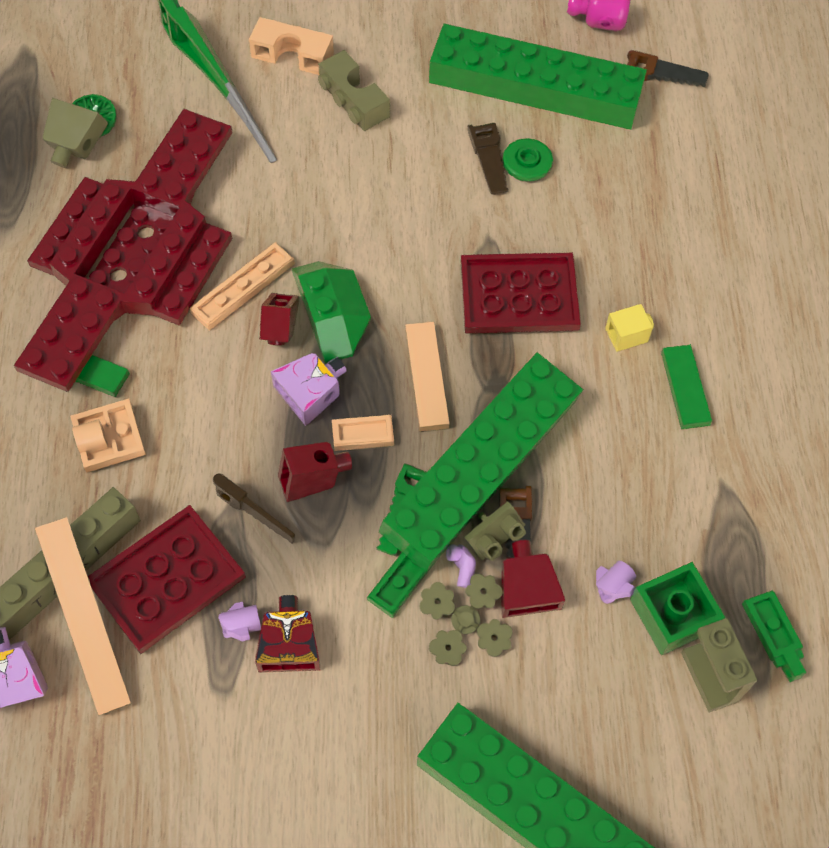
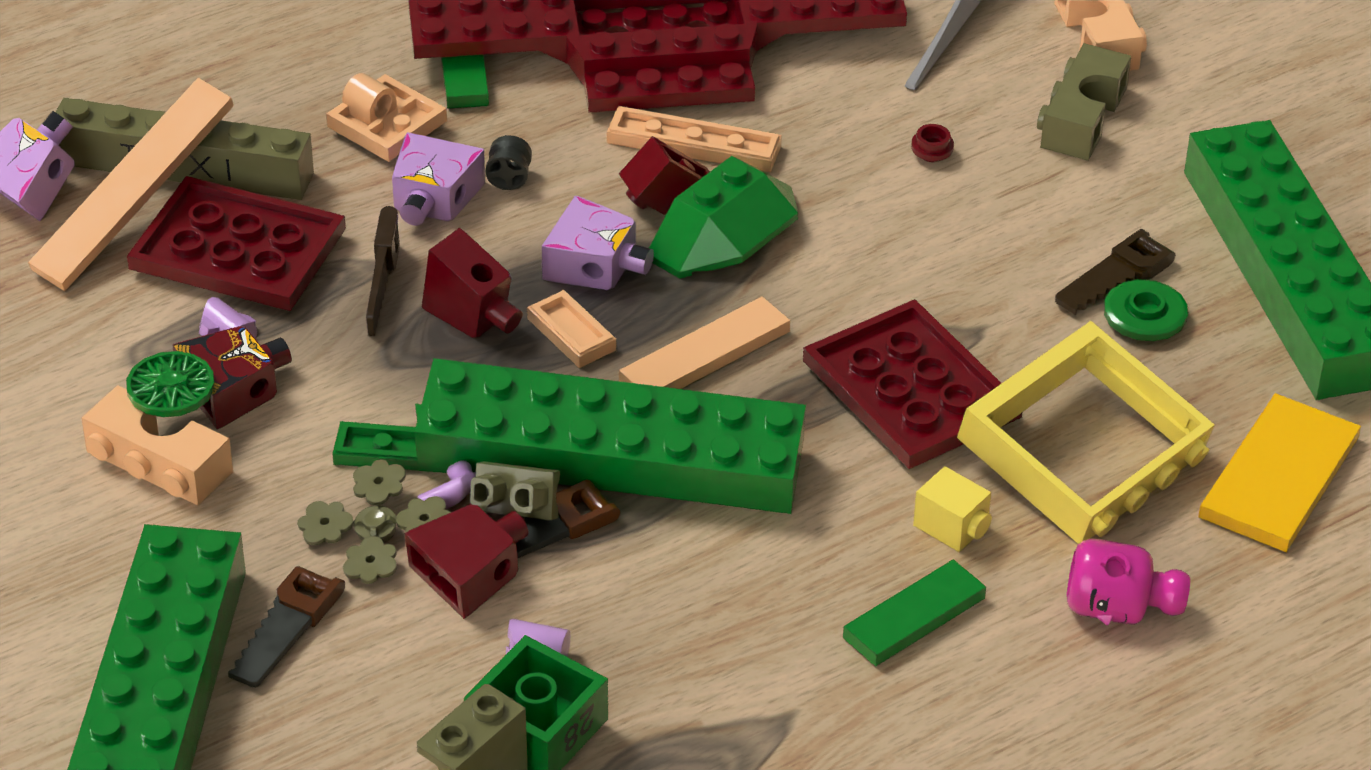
camera: 60 degrees right, 20 degrees down
none -> light nougat arch [82,385,233,505]
none -> green wheel [126,351,215,417]
none -> piece [228,566,345,687]
none -> lavender torso [392,132,485,226]
none -> pearl dark grey wheel [485,135,532,190]
none -> dark red plate [911,124,954,162]
none -> light yellow window [957,321,1215,544]
none -> dark pink piece [1067,539,1191,626]
none -> yellow tile [1198,393,1361,553]

